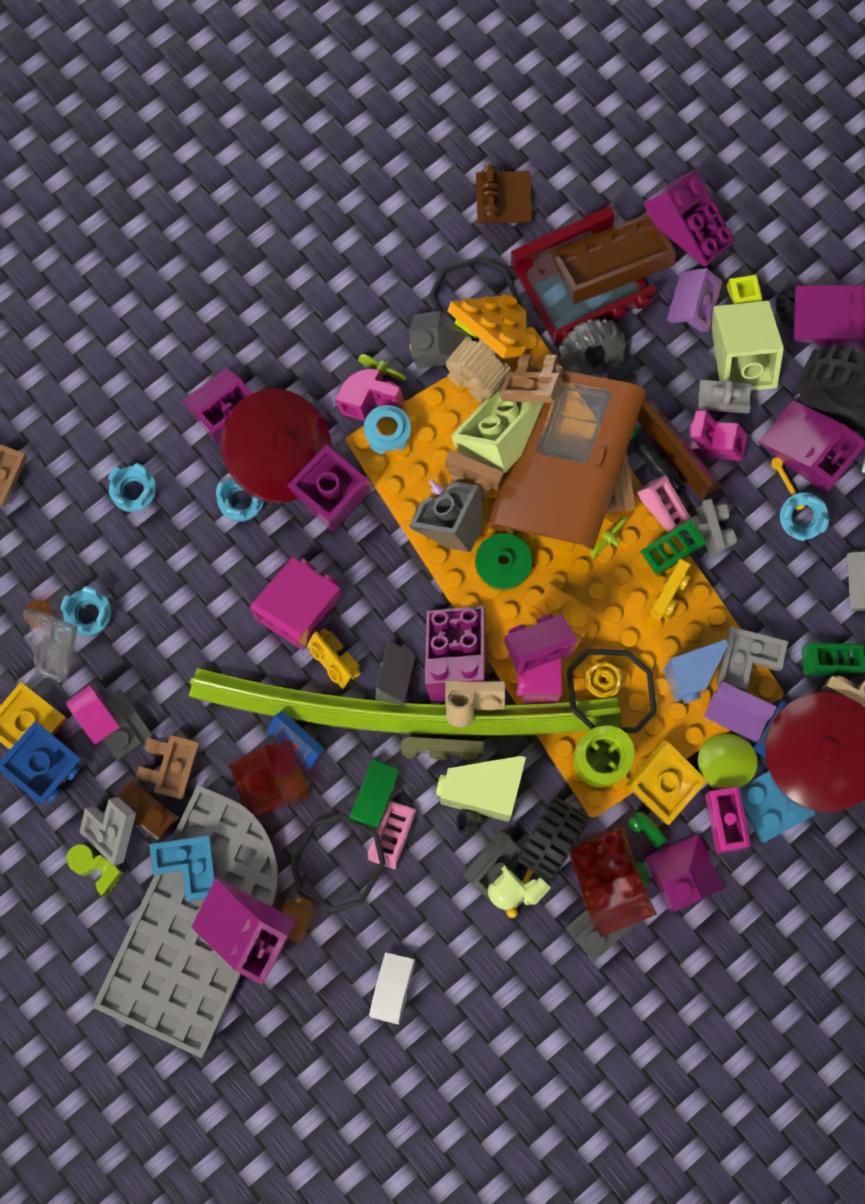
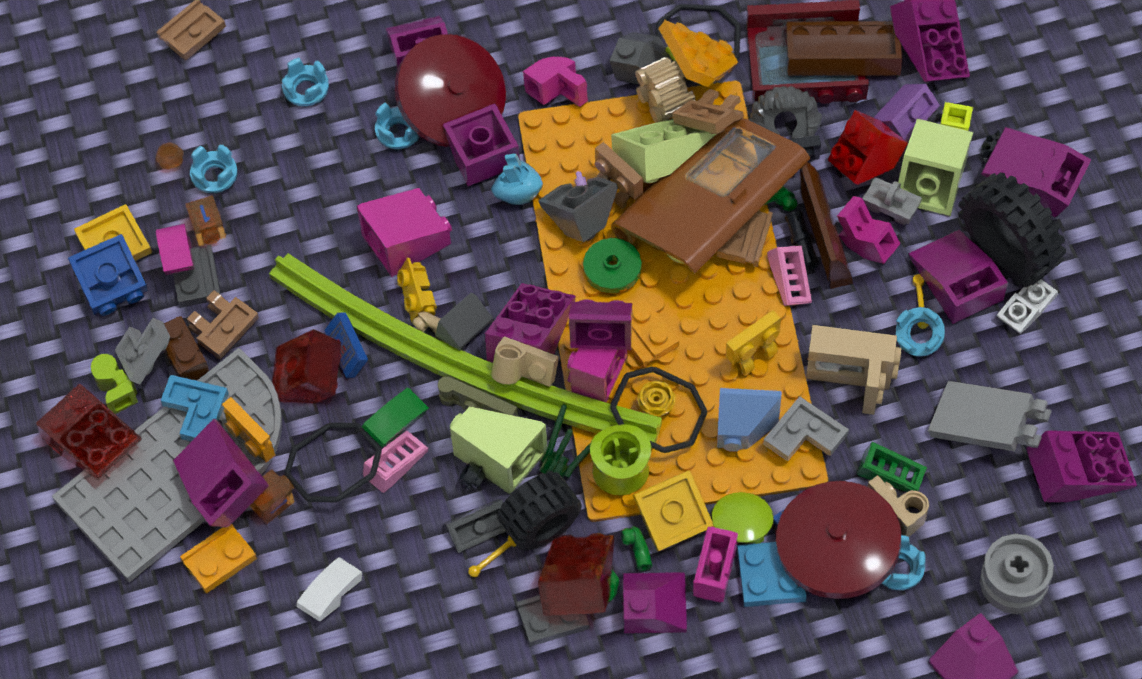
camera: 25 degrees right, 15 degrees down
clear wing [23,608,78,682] -> none
lime piece [358,354,407,382] -> none
medium azure piece [364,405,411,455] -> none
yellowish green piece [487,865,551,910] -> none
lime piece [590,516,628,559] -> none
green slope [640,519,707,576] -> none
light grey hips [685,499,737,557] -> none
medium lavender panel [704,681,776,742] -> none
none -> clear red slope [35,383,142,480]
none -> light orange plate [180,524,257,594]
none -> clear orange brick [185,195,226,246]
none -> light orange plate [222,397,275,463]
none -> tan arm [412,311,446,343]
none -> medium azure piece [491,153,543,205]
none -> dark green plant [540,404,592,478]
none -> tan brick [806,325,902,415]
none -> red slope [828,110,908,185]

